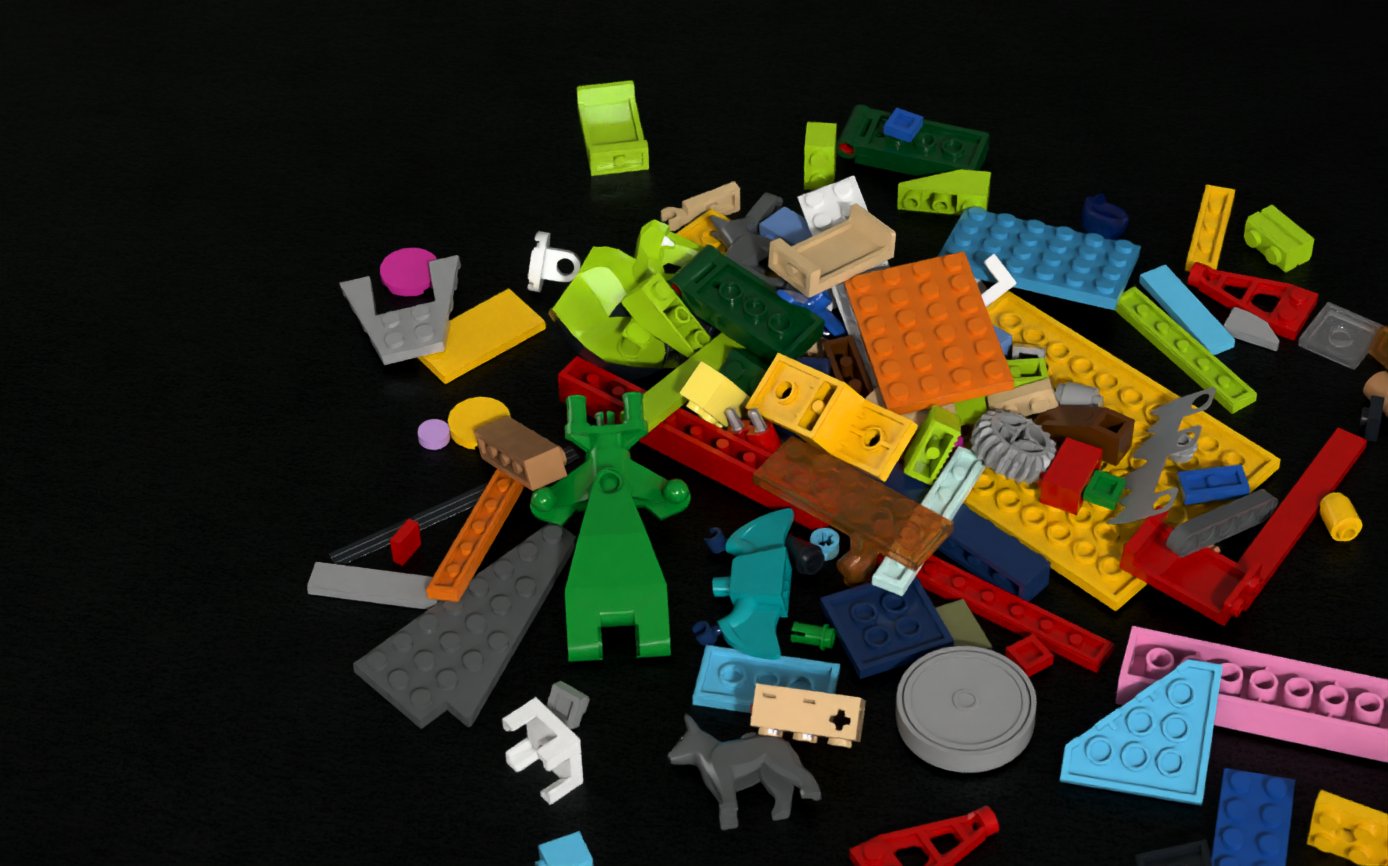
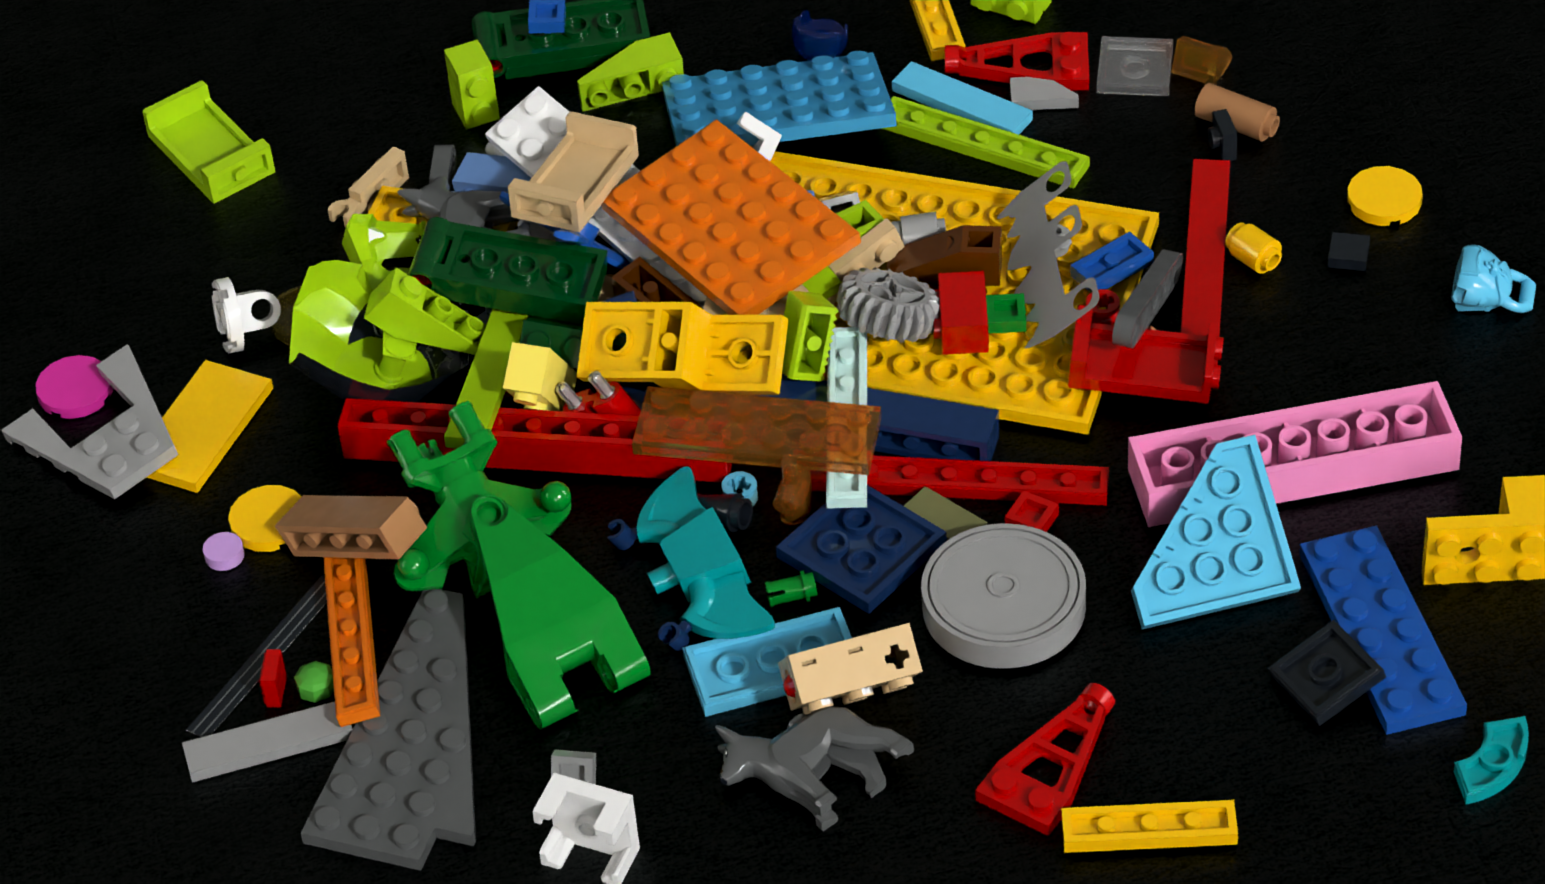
camera: 25 degrees left, 0 degrees up
none -> bright green tile [294,661,334,703]
none -> red bush [1086,289,1120,325]

